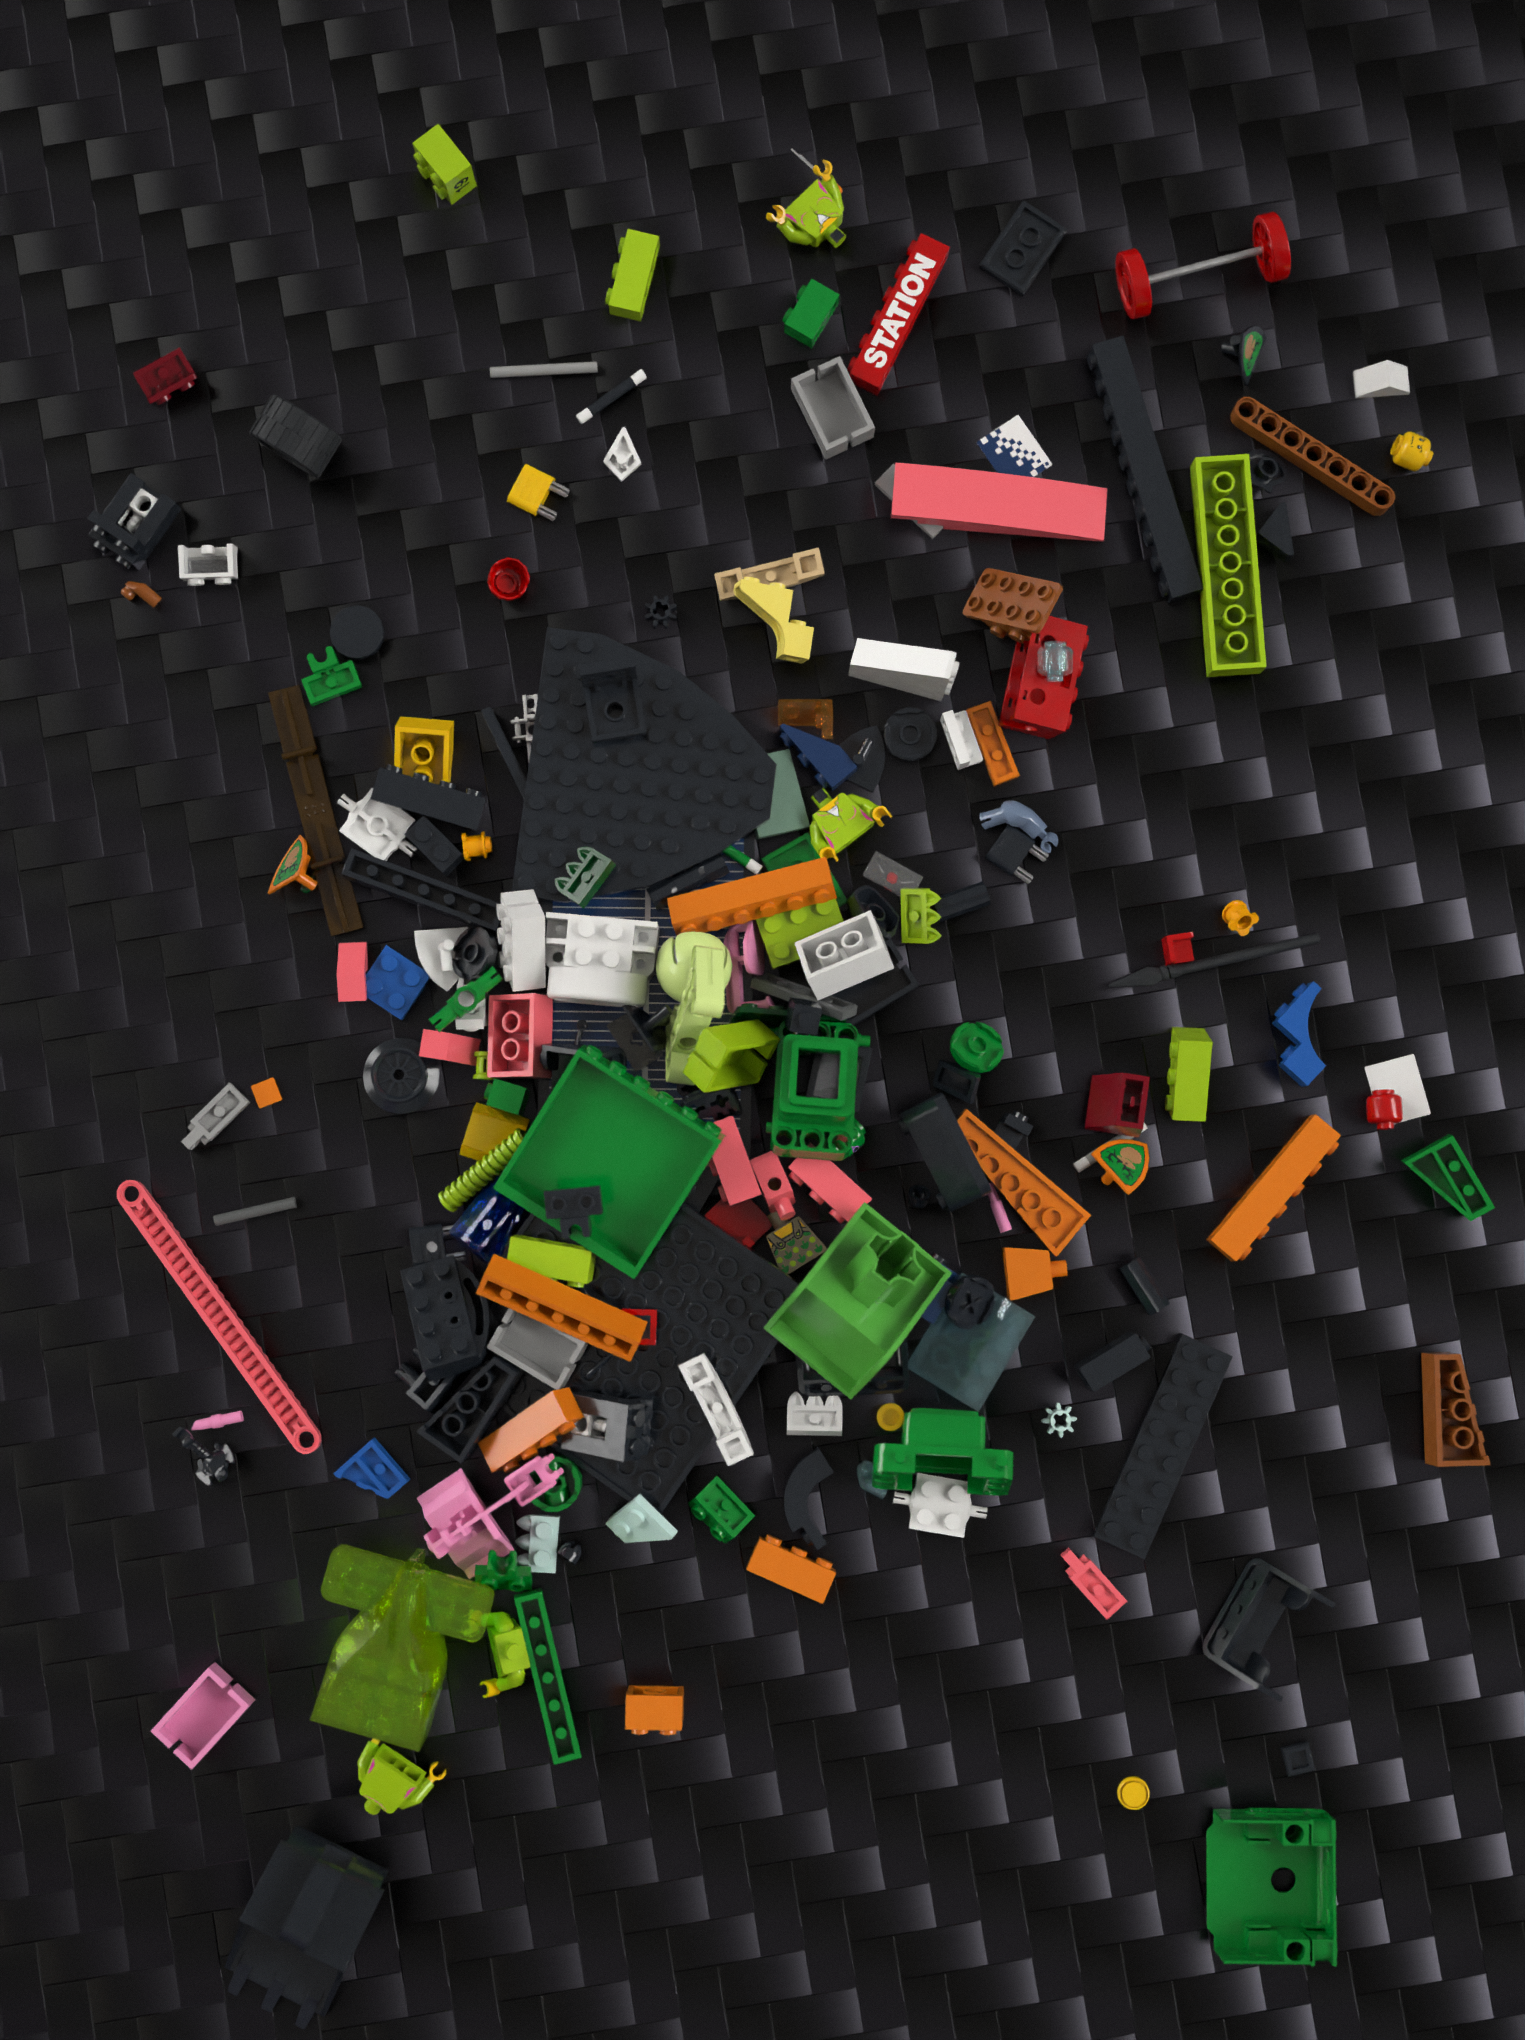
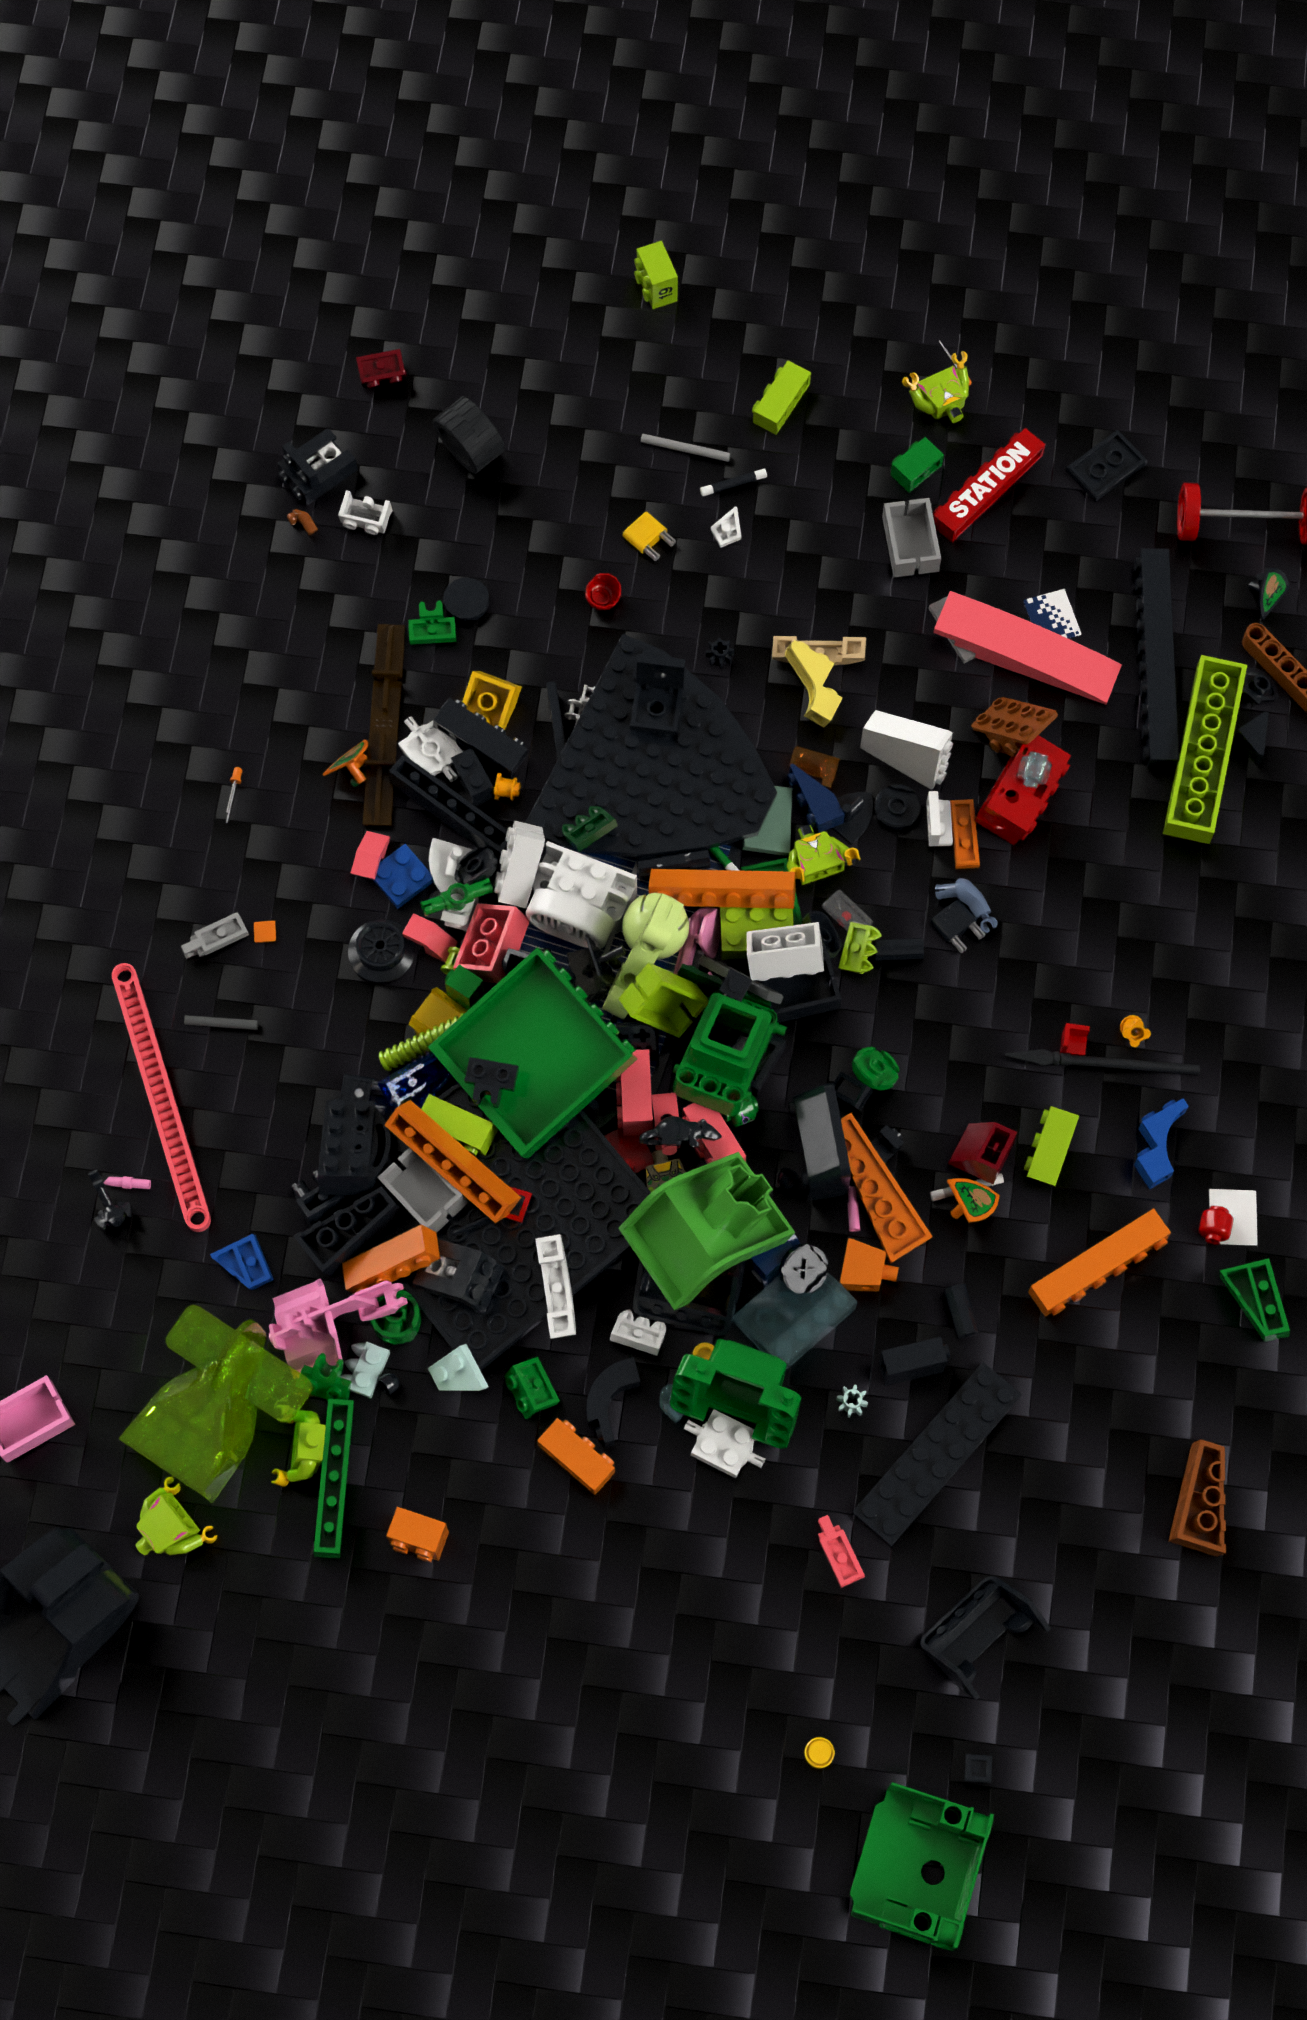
camera: 20 degrees right, 15 degrees down
none -> piece [226,767,242,823]
none -> black animal [639,1116,722,1147]

